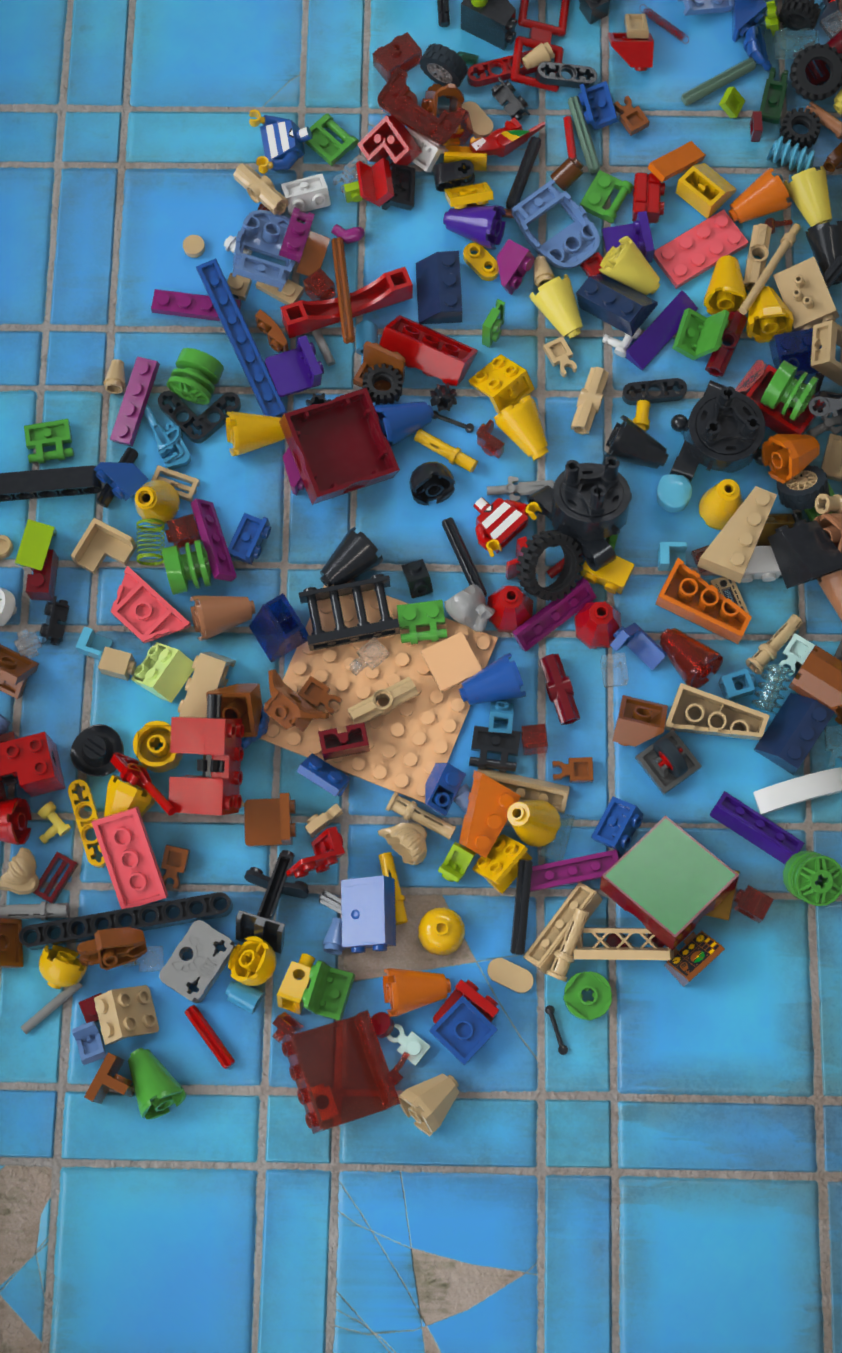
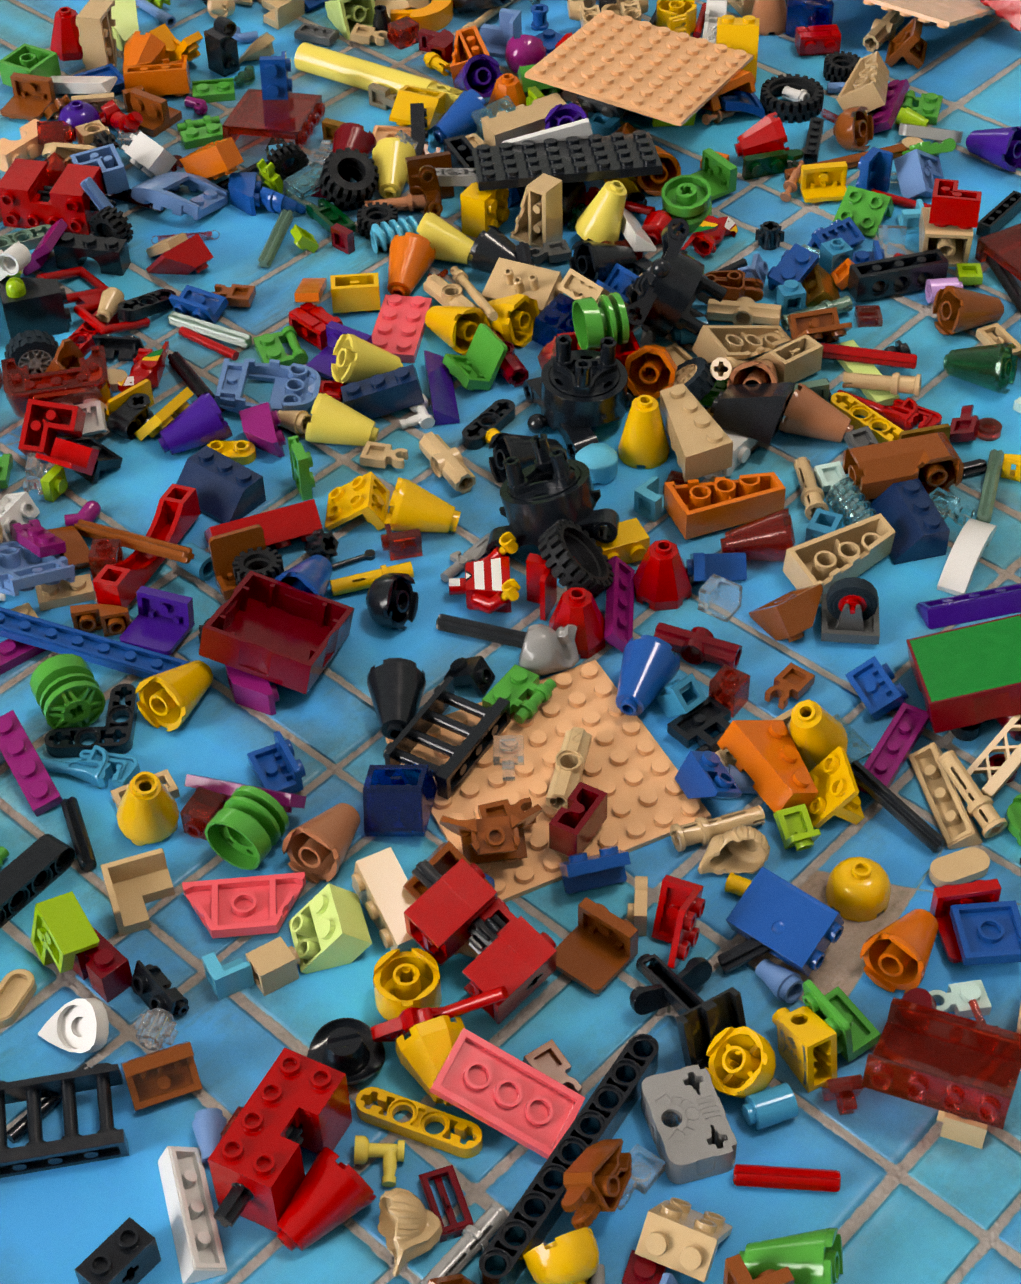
camera: 50 degrees left, 30 degrees down
blue slope [94,462,148,501] -> none
lime piece [136,519,165,566] -> none
light nougat tile [421,631,482,693] -> none
reddish brown brick [550,157,584,191] -> none

